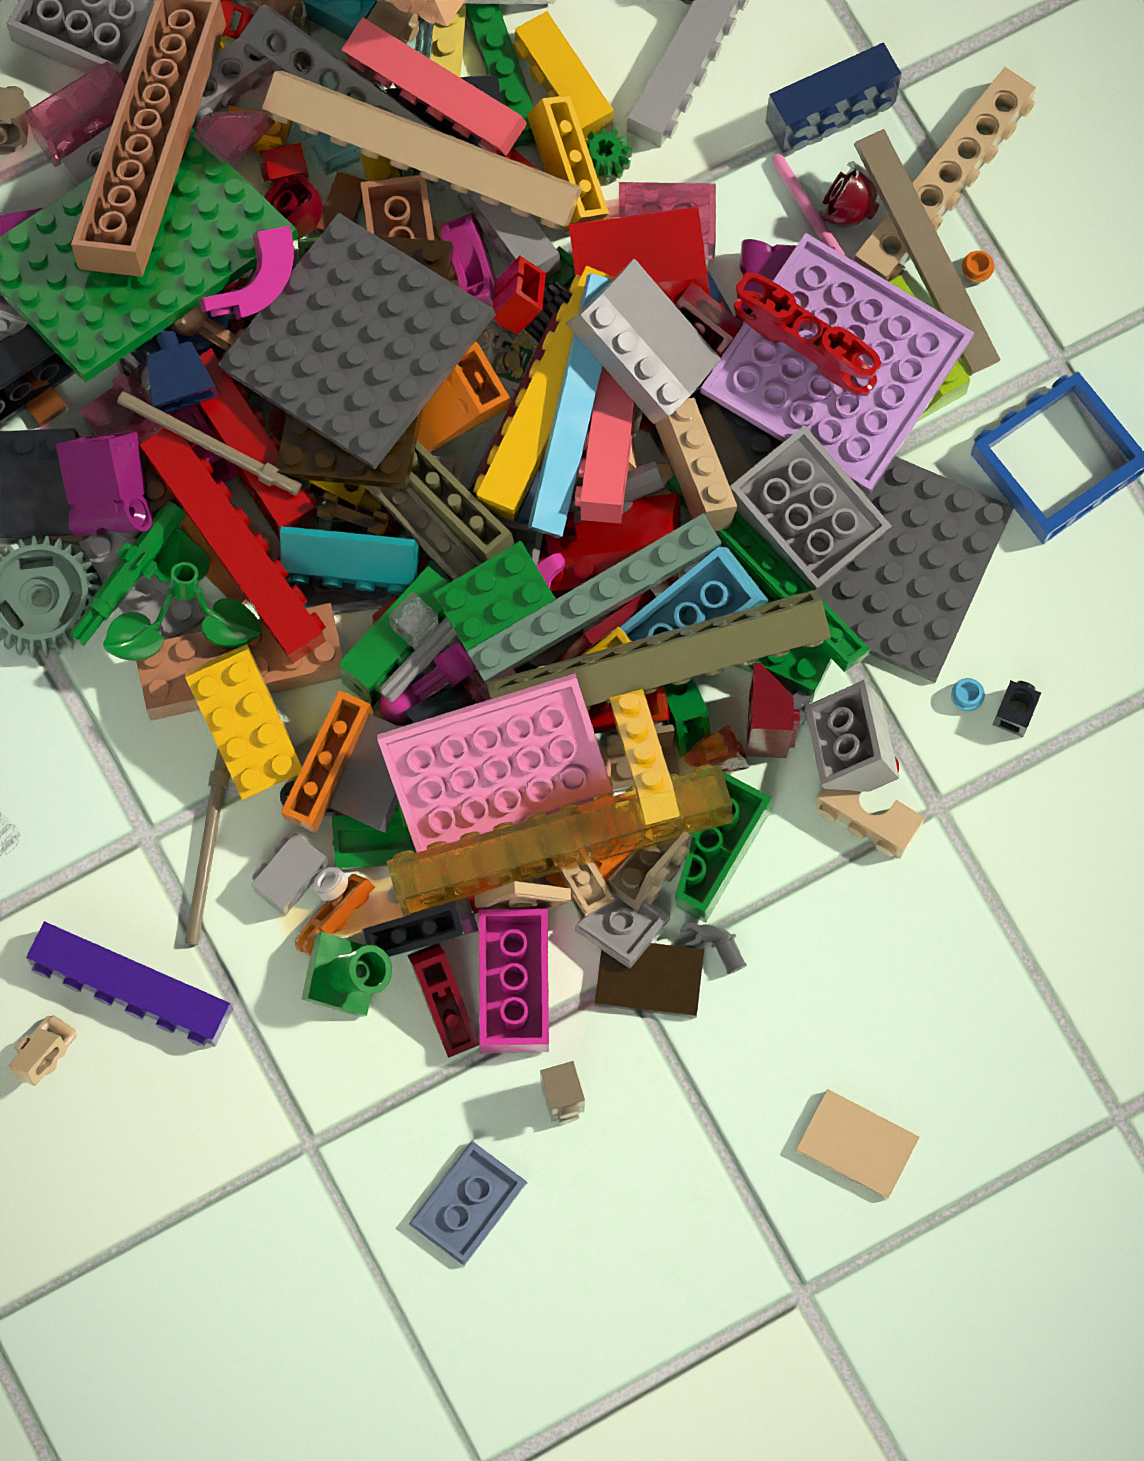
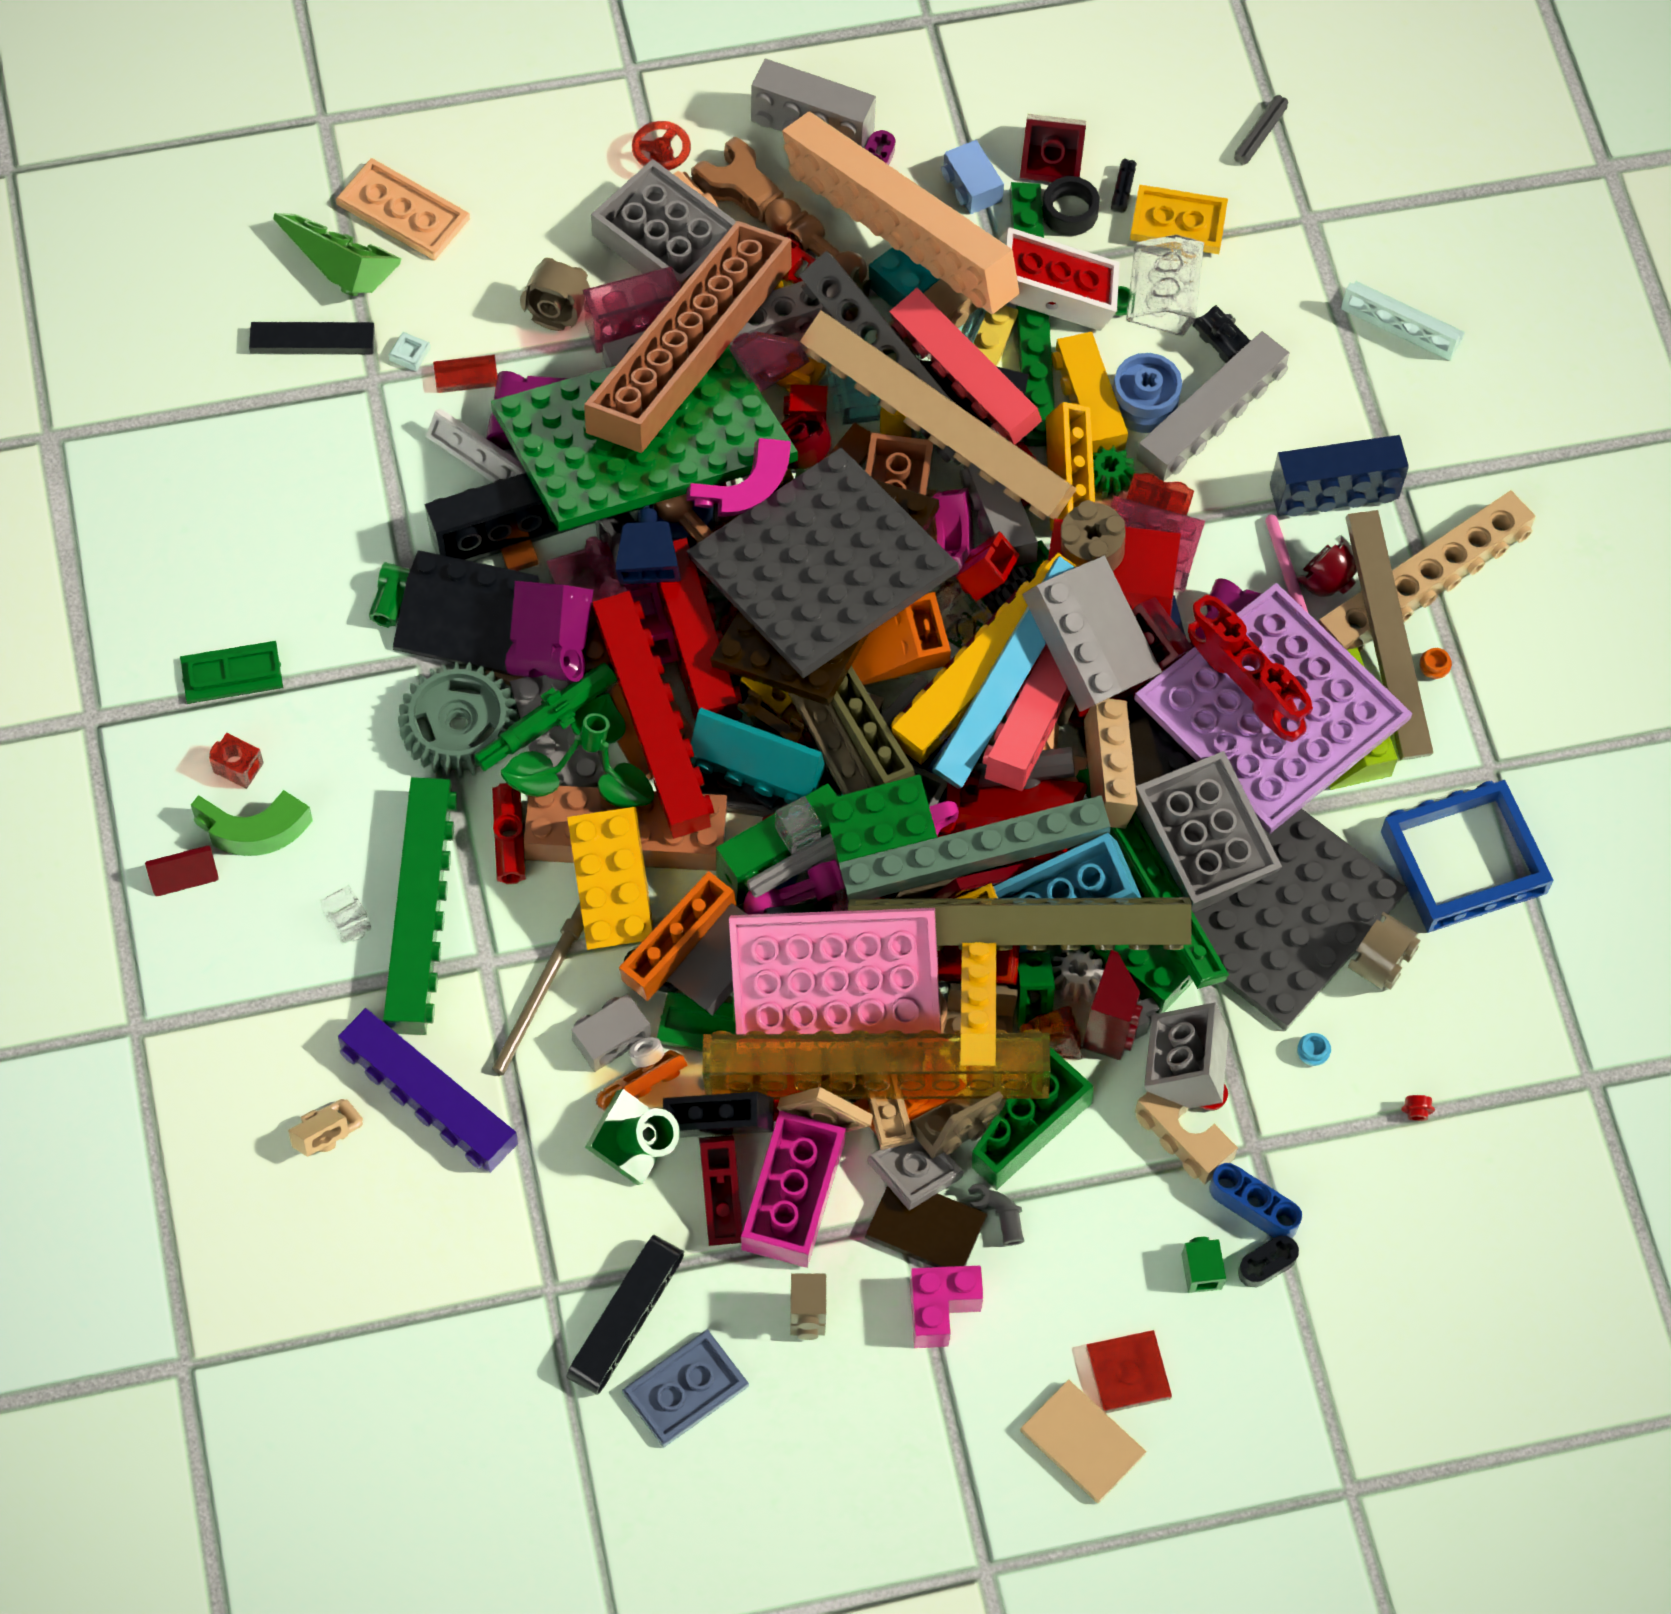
camera: 15 degrees right, 10 degrees down
dark tan bar [117,391,302,496] -> none
black brick [992,680,1042,737] -> none
none -> green brick [383,777,457,1035]
none -> red piece [492,783,526,885]
none -> black beam [566,1234,685,1395]
none -> dark pink brick [910,1265,983,1348]
none -> white gear [1051,949,1104,1004]
none -> dark tan brick [1061,500,1125,571]
none -> clear red tile [1086,1330,1172,1414]
none -> medium blue wheel [1113,352,1183,433]
none -> clear red brick [1122,473,1194,533]
none -> green brick [1181,1236,1226,1293]
none -> blue beam [1209,1163,1302,1238]
none -> black beam [1238,1236,1299,1288]
none -> dark tan brick [1348,912,1421,990]
none -> red plate [1401,1095,1435,1121]

